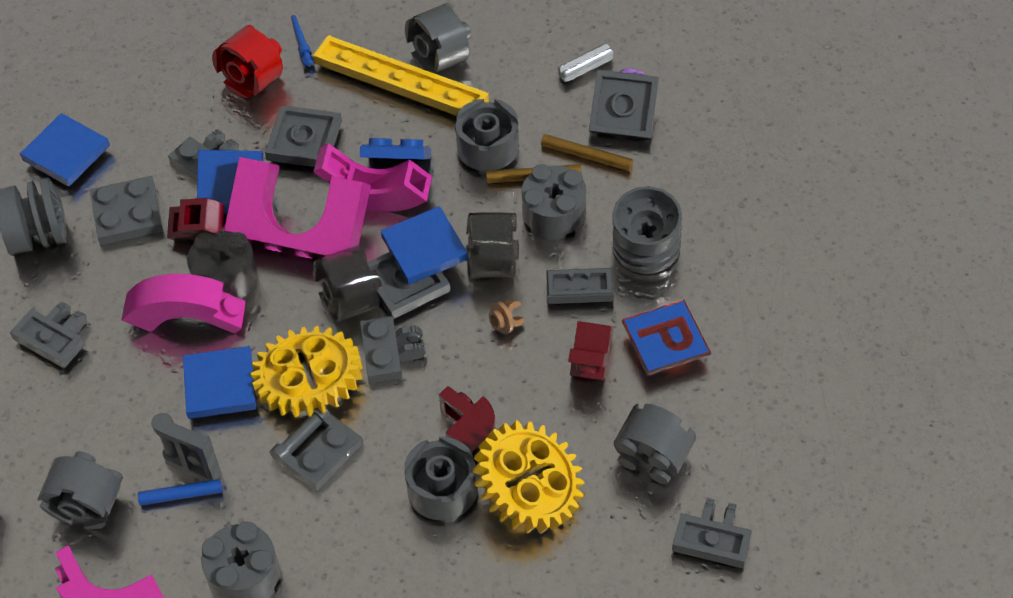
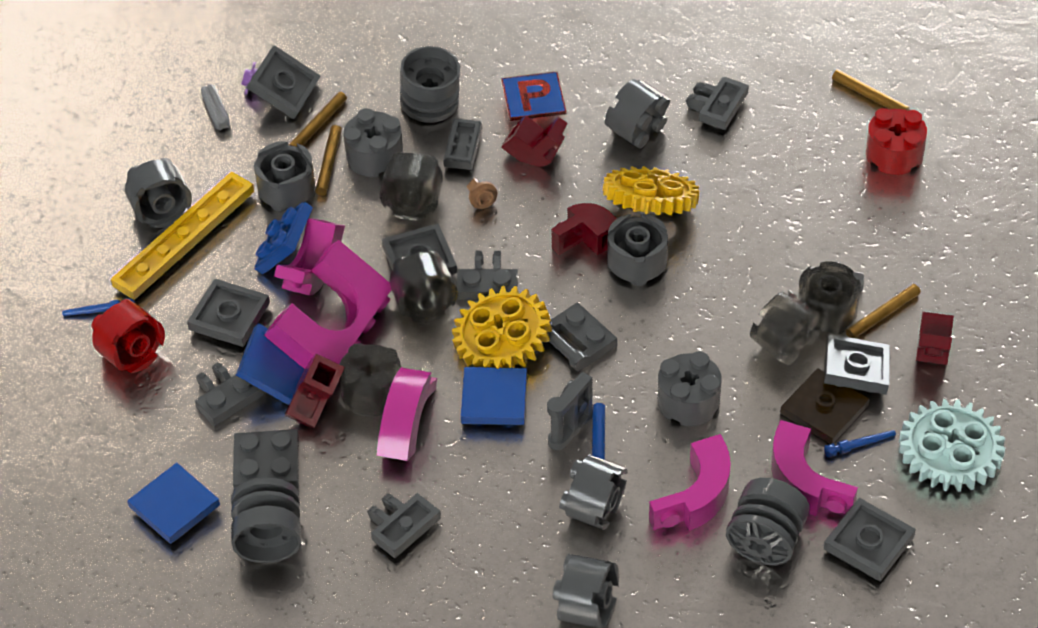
camera: 80 degrees left, 5 degrees down
blue tile [381,206,469,285] -> none

